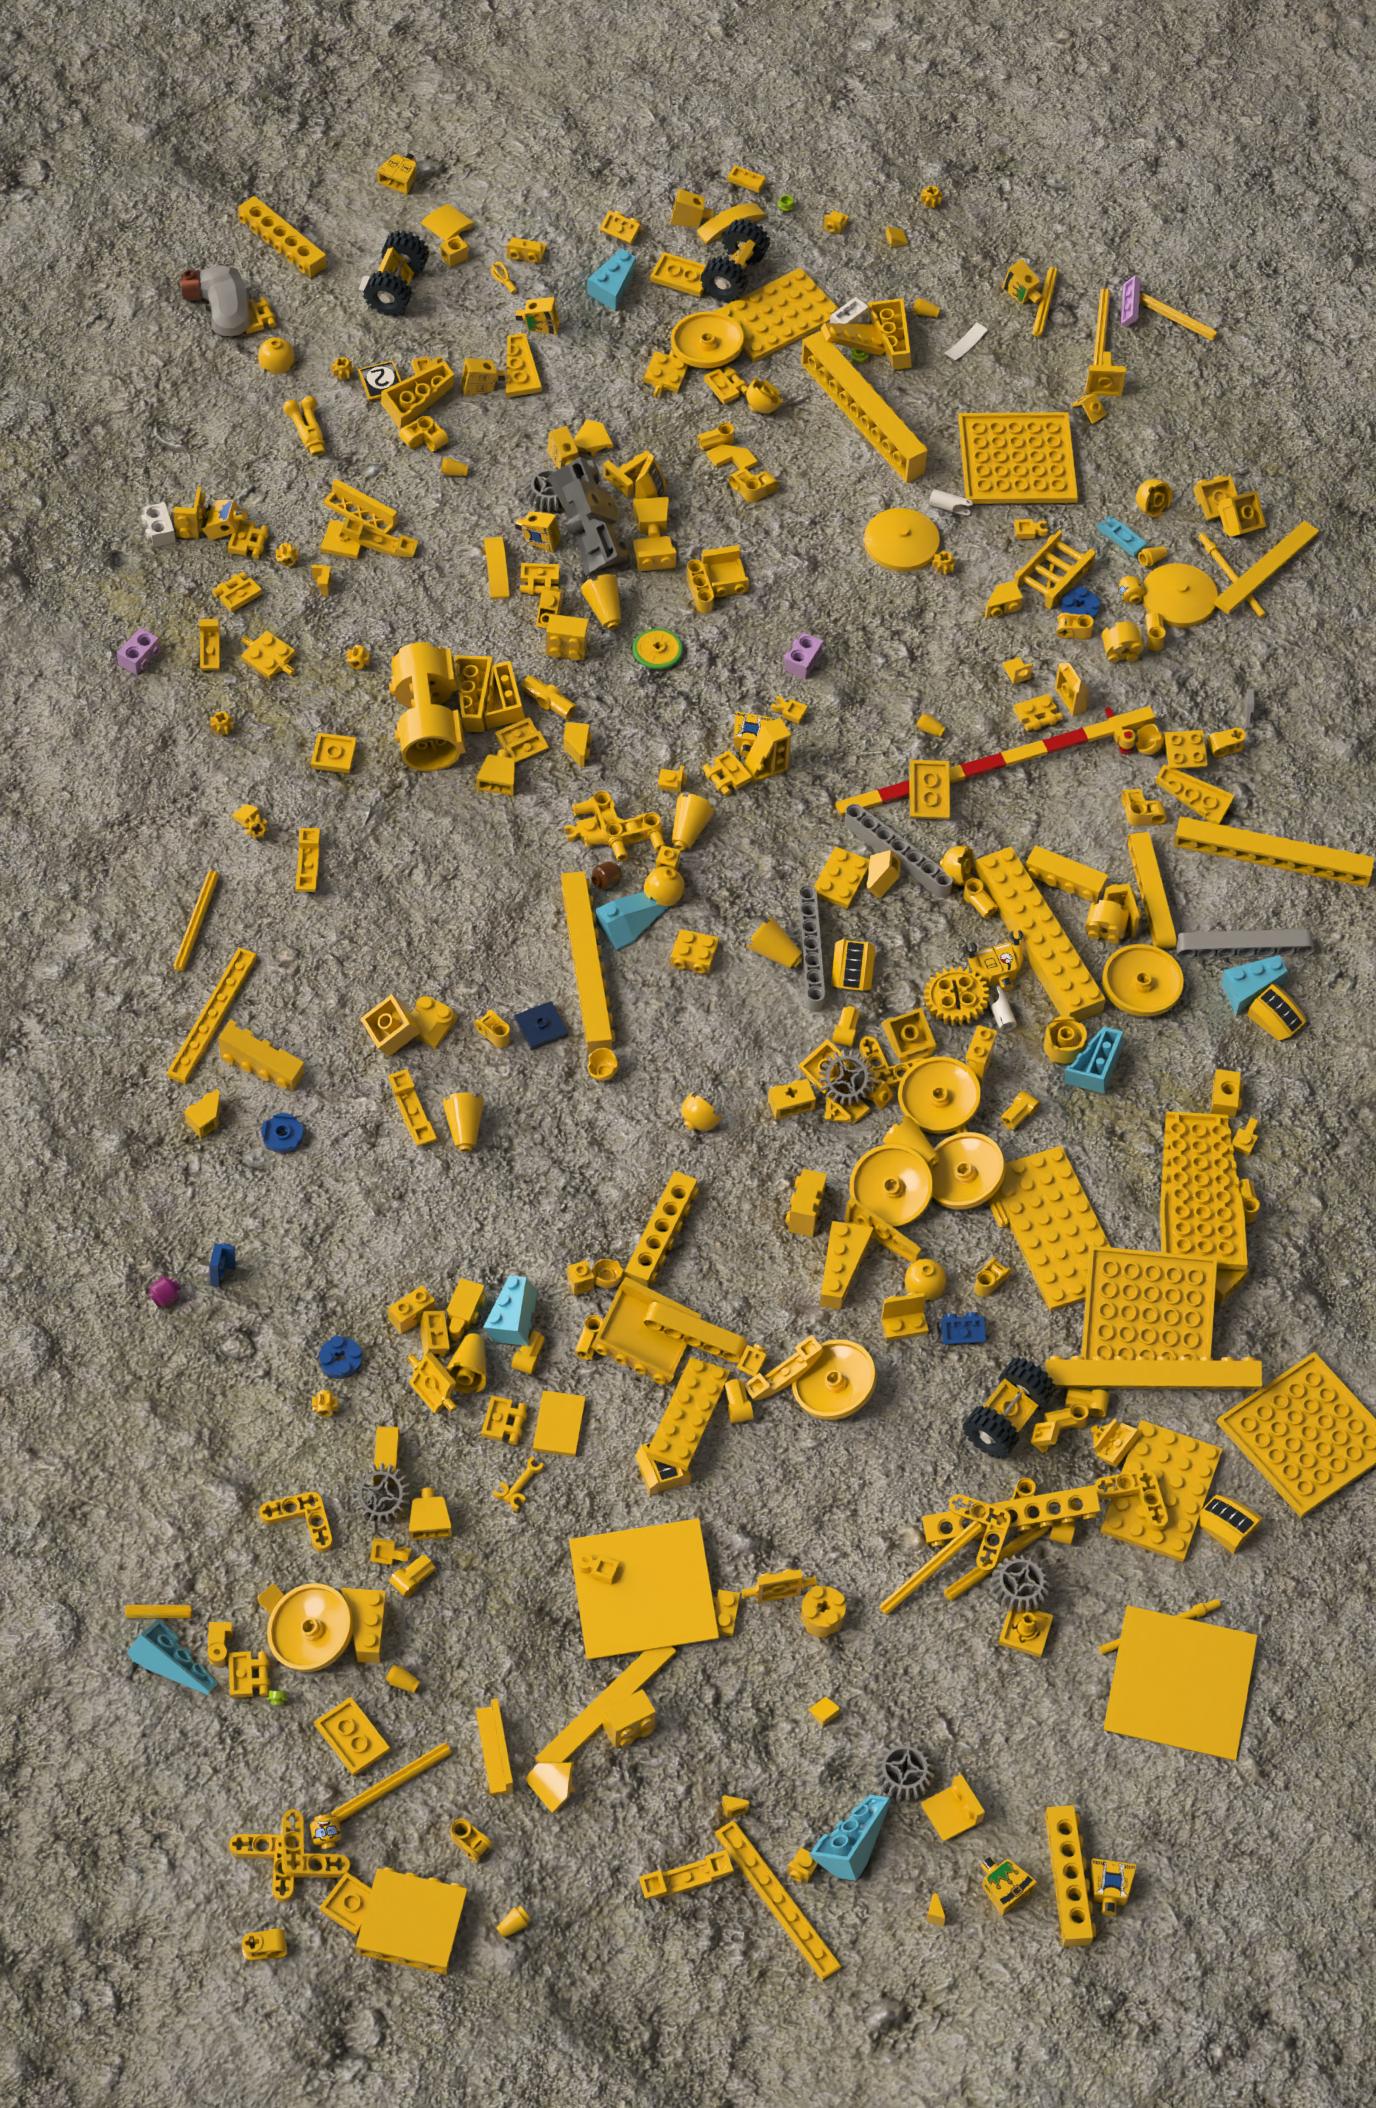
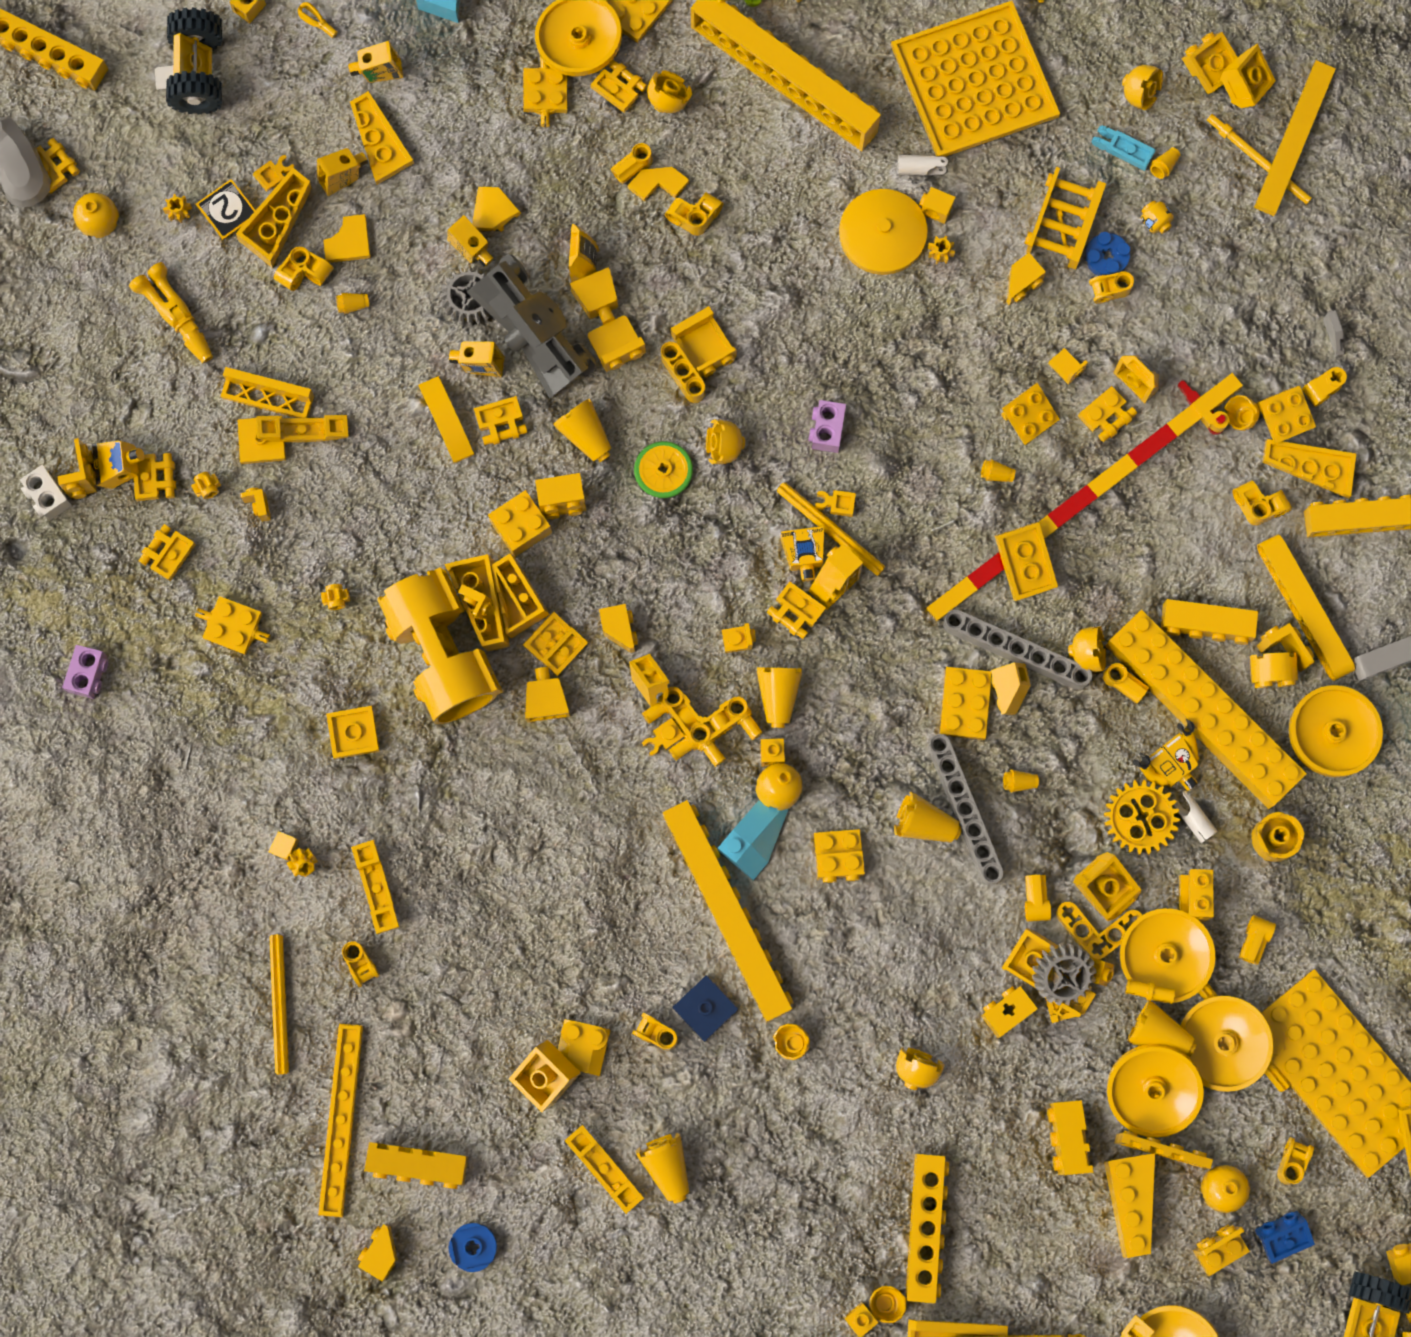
camera: 15 degrees left, 20 degrees up
yellow bracket [199,619,221,671] -> none
yellow gear [210,711,234,735] -> none
yellow piece [521,675,577,719] -> none
yellow slope [536,586,564,628] -> none
reddish brown head [591,861,622,890] -> none
yellow bracket [603,450,650,498] -> none
yellow slope [831,939,876,991] -> none
yellow plate [1014,519,1048,539] -> none
medium azure wedge [1064,1027,1124,1094] -> none
yellow brick [1101,621,1144,663] -> none
yellow dish [1142,563,1218,628] -> none
yellow piece [1145,612,1166,651] -> none
none -> yellow cone [183,329,213,364]
none -> yellow tile [323,214,370,263]
none -> yellow piece [342,941,380,988]
none -> yellow bracket [458,584,491,620]
none -> yellow brick [488,490,552,557]
none -> yellow hinge [629,654,669,707]
none -> yellow cylinder [706,419,745,465]
none -> yellow axle [777,482,885,576]
none -> yellow brick [919,187,955,224]
none -> yellow hinge [1001,383,1060,445]
none -> yellow cone [1003,770,1039,793]
none -> yellow pin [1125,979,1175,1004]

